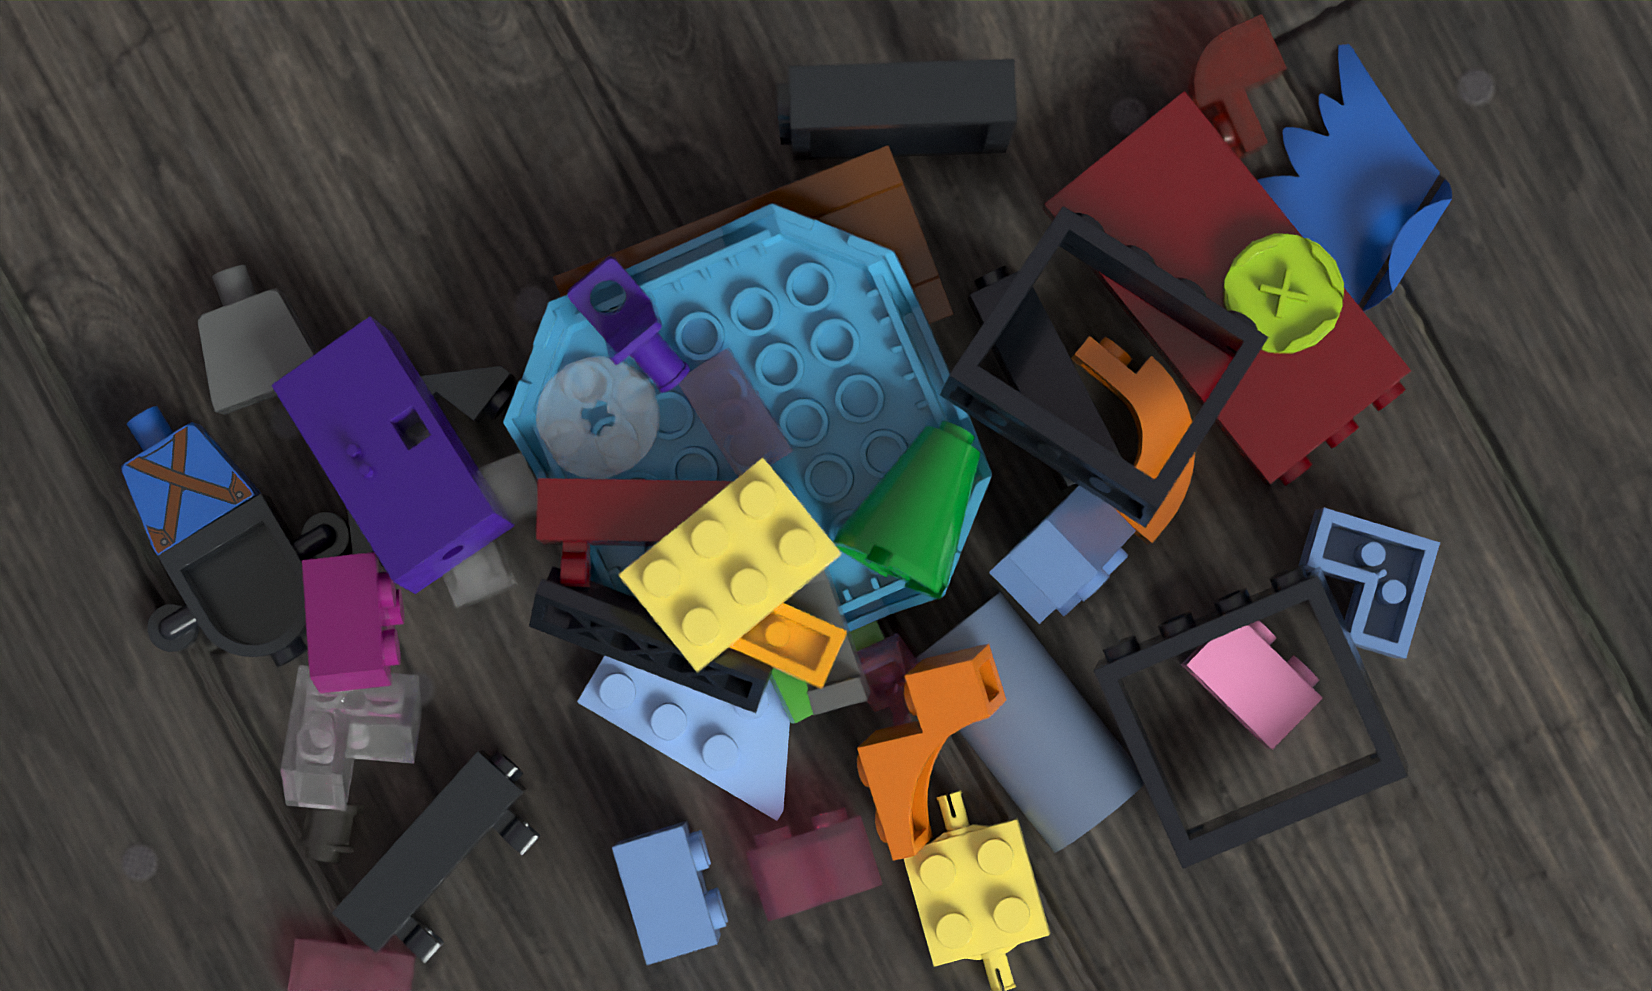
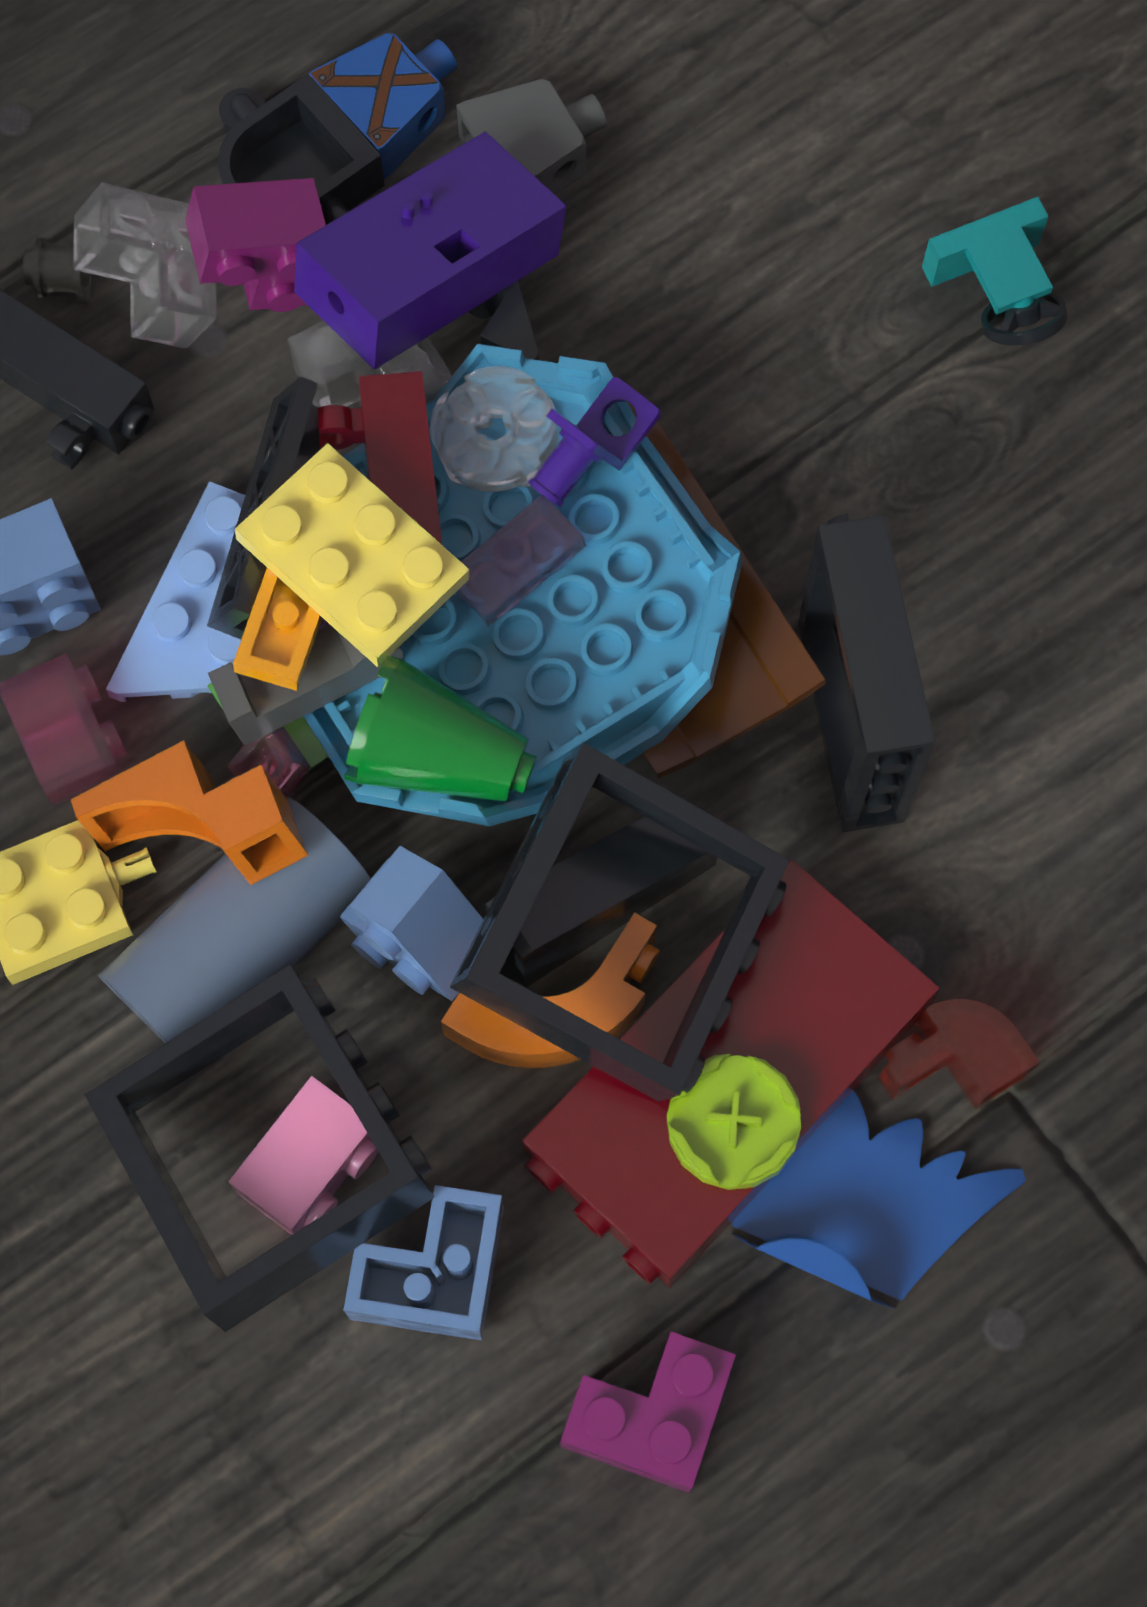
camera: 80 degrees right, 15 degrees down
none -> magenta brick [560,1332,736,1493]

